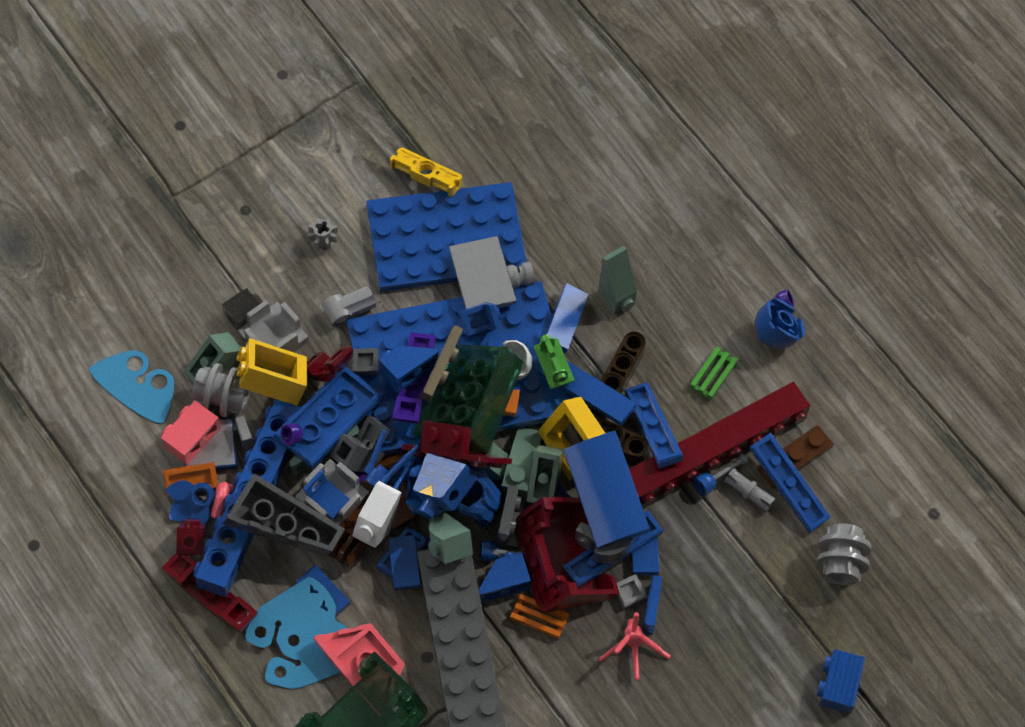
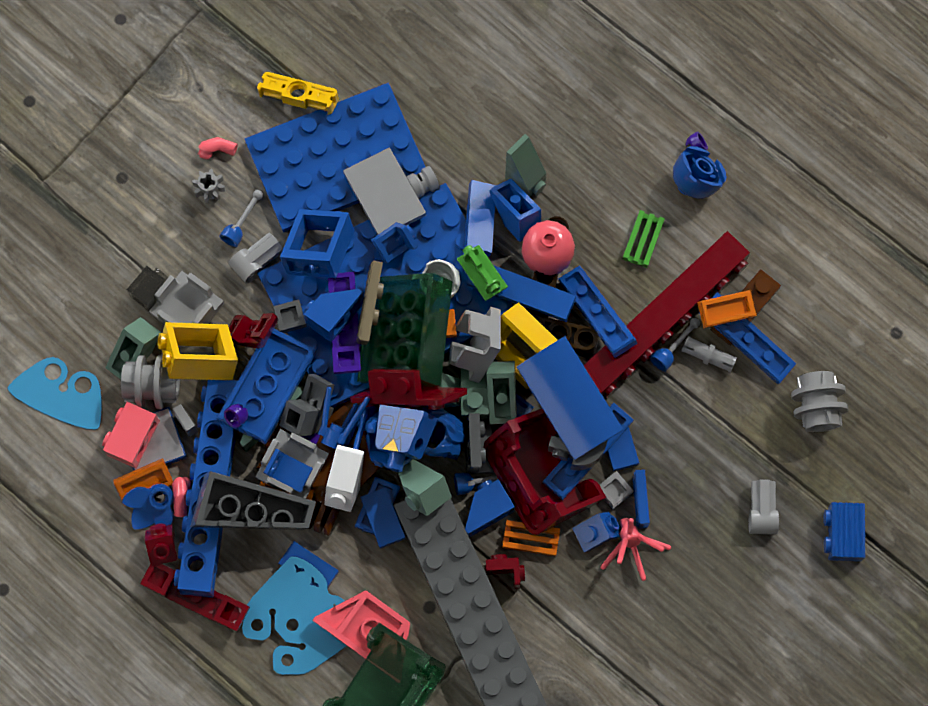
camera: 10 degrees left, 10 degrees up
none -> coral arm [198,137,238,159]
none -> hinge [219,190,263,247]
none -> blue window [280,209,354,278]
none -> light grey panel [449,307,501,383]
none -> dark red bracket [485,554,525,589]
none -> blue slope [490,179,541,242]
none -> coral cylinder [522,220,575,276]
none -> blue bracket [572,512,620,552]
none -> orange tile [697,290,757,328]
none -> light grey piece [749,480,779,535]

